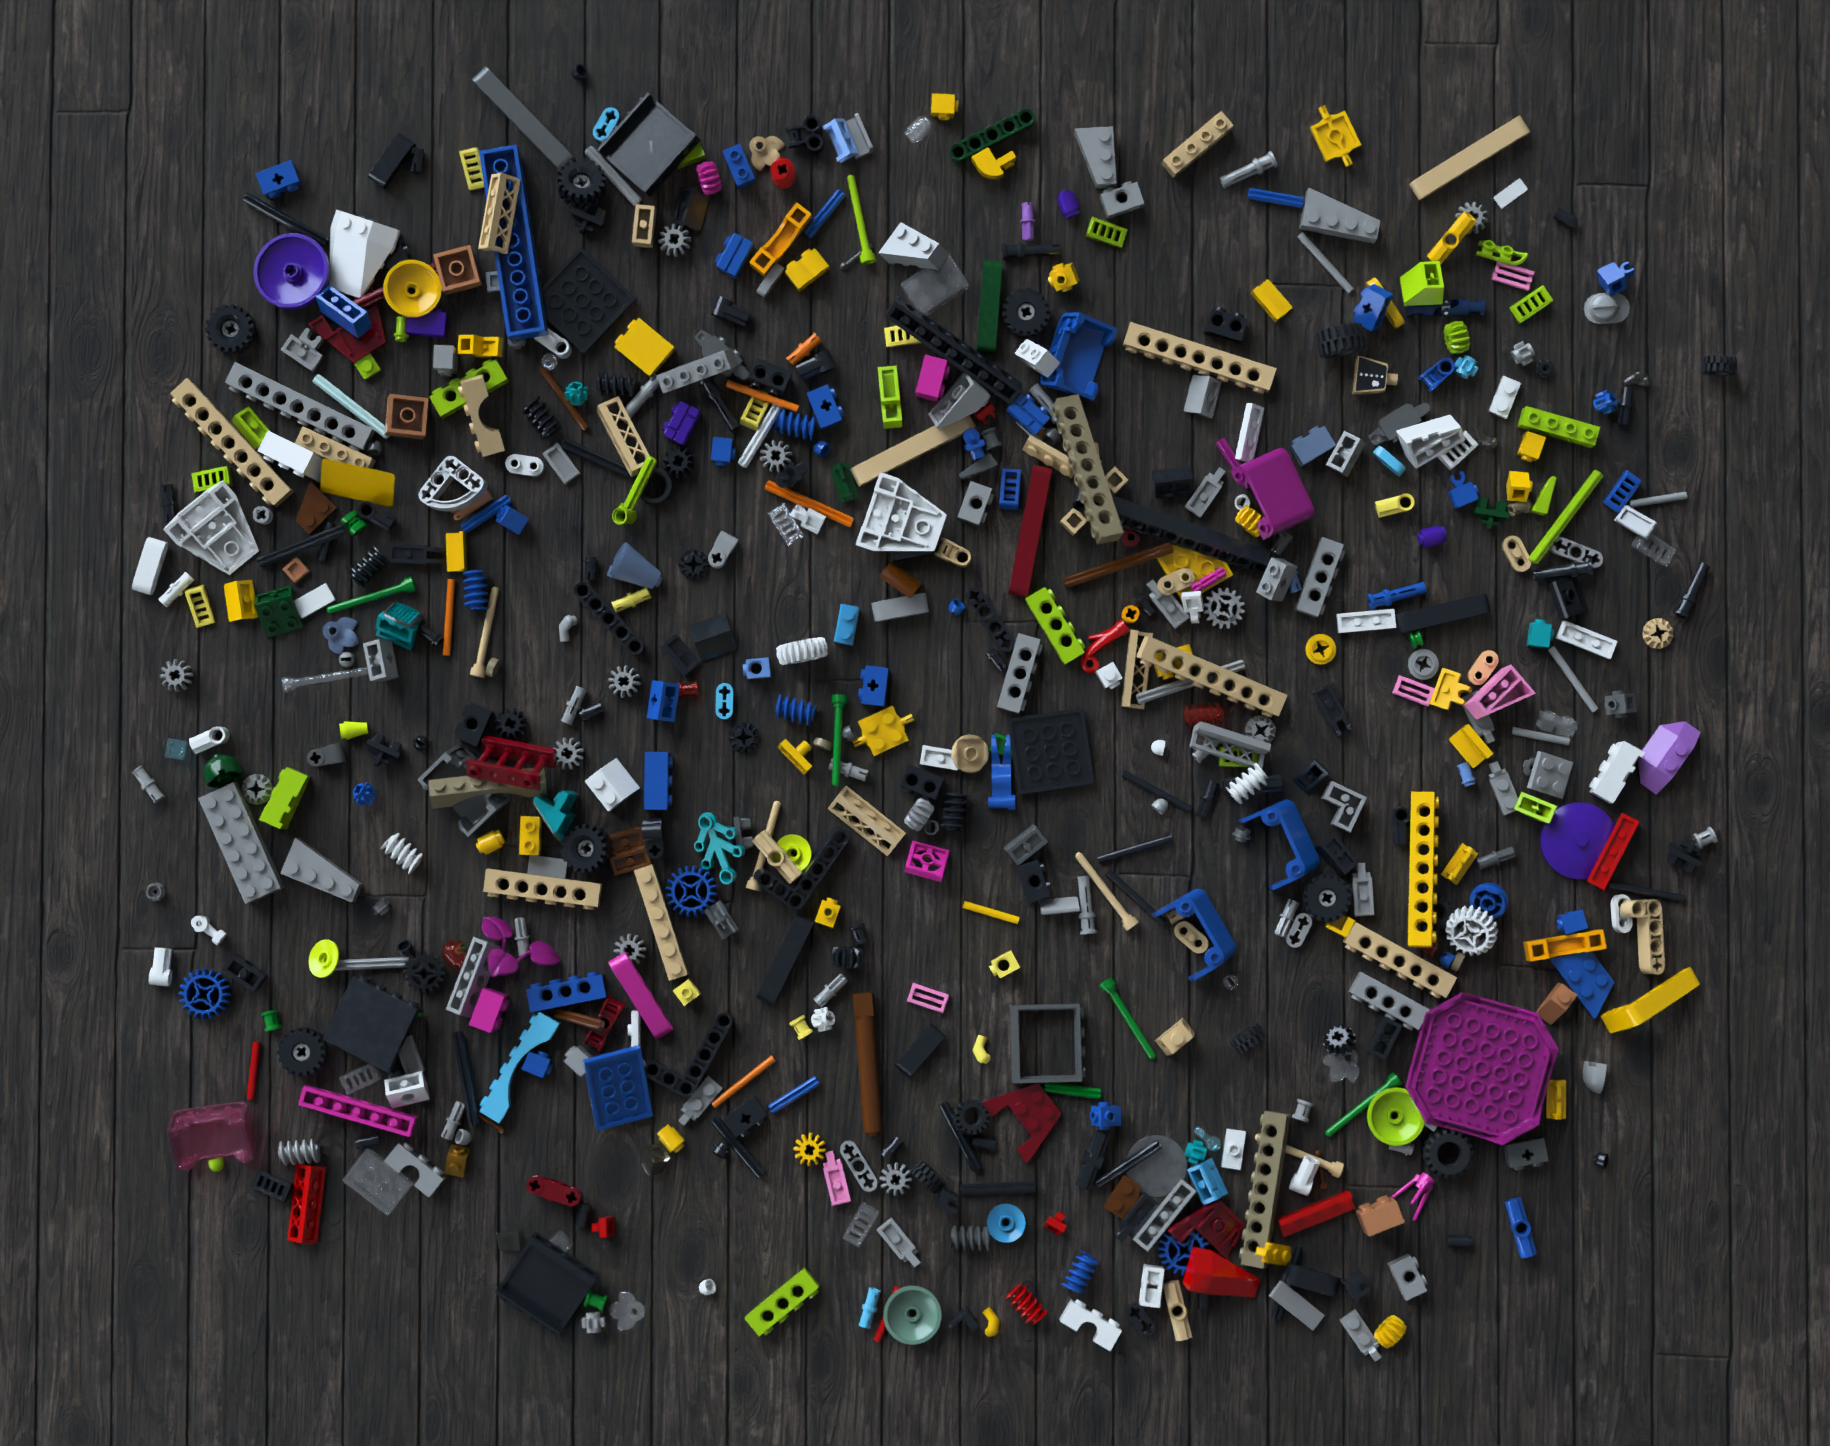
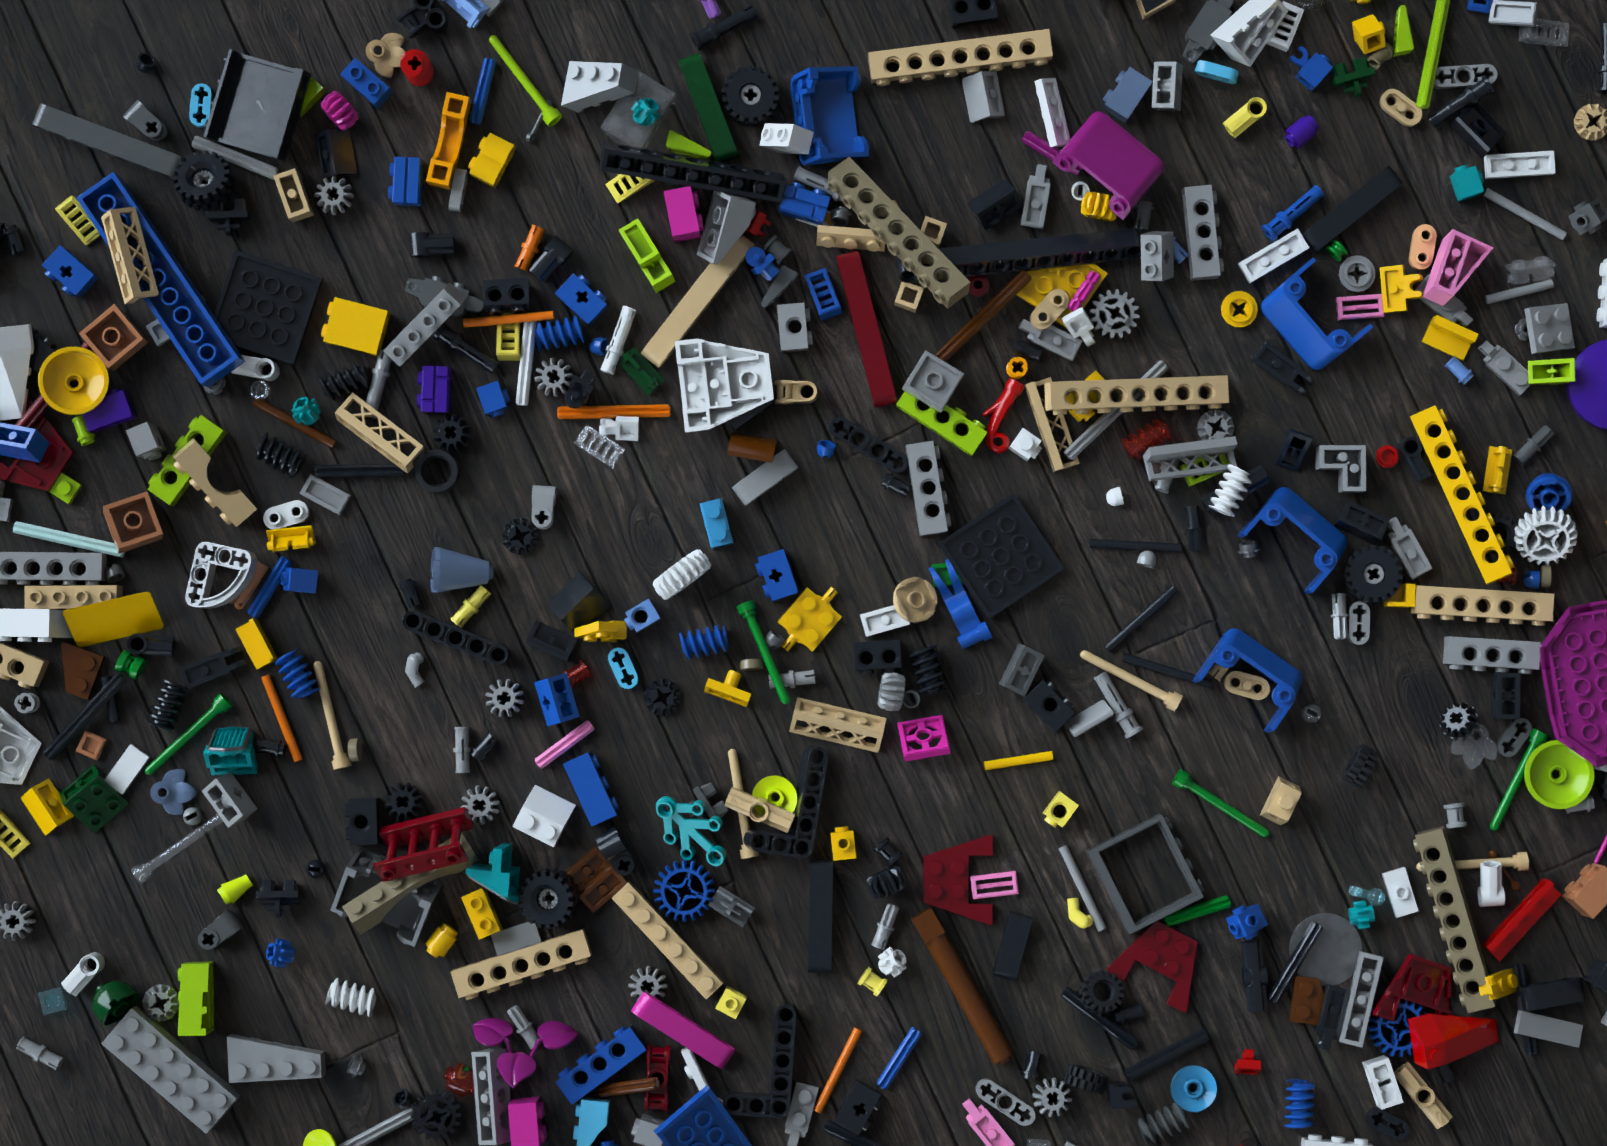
camera: 25 degrees left, 0 degrees up
yellow brick [457,335,503,358] -> none
lime axle [612,456,657,525] -> none
yellow gear [793,1133,826,1166] -> none
yellow brick [1048,262,1079,292] -> none
dark azure brick [1187,1158,1228,1205] -> none
none -> blue brick [42,245,99,298]
none -> dark grey piece [123,99,168,142]
none -> yellow hinge [266,525,316,553]
none -> bright pink axle [535,721,594,769]
none -> yellow plate [574,620,627,642]
none -> white pin [600,306,637,375]
none -> teal gear [631,98,661,126]
none -> lime slope [666,130,712,160]
none -> light grey tile [902,350,964,413]
none -> dark red wing [923,835,993,925]
none -> light grey bar [1058,845,1107,932]
none -> blue windscreen [1260,257,1373,371]
none -> red plate [1376,445,1399,468]
none -> dark grey beam [1496,718,1532,757]

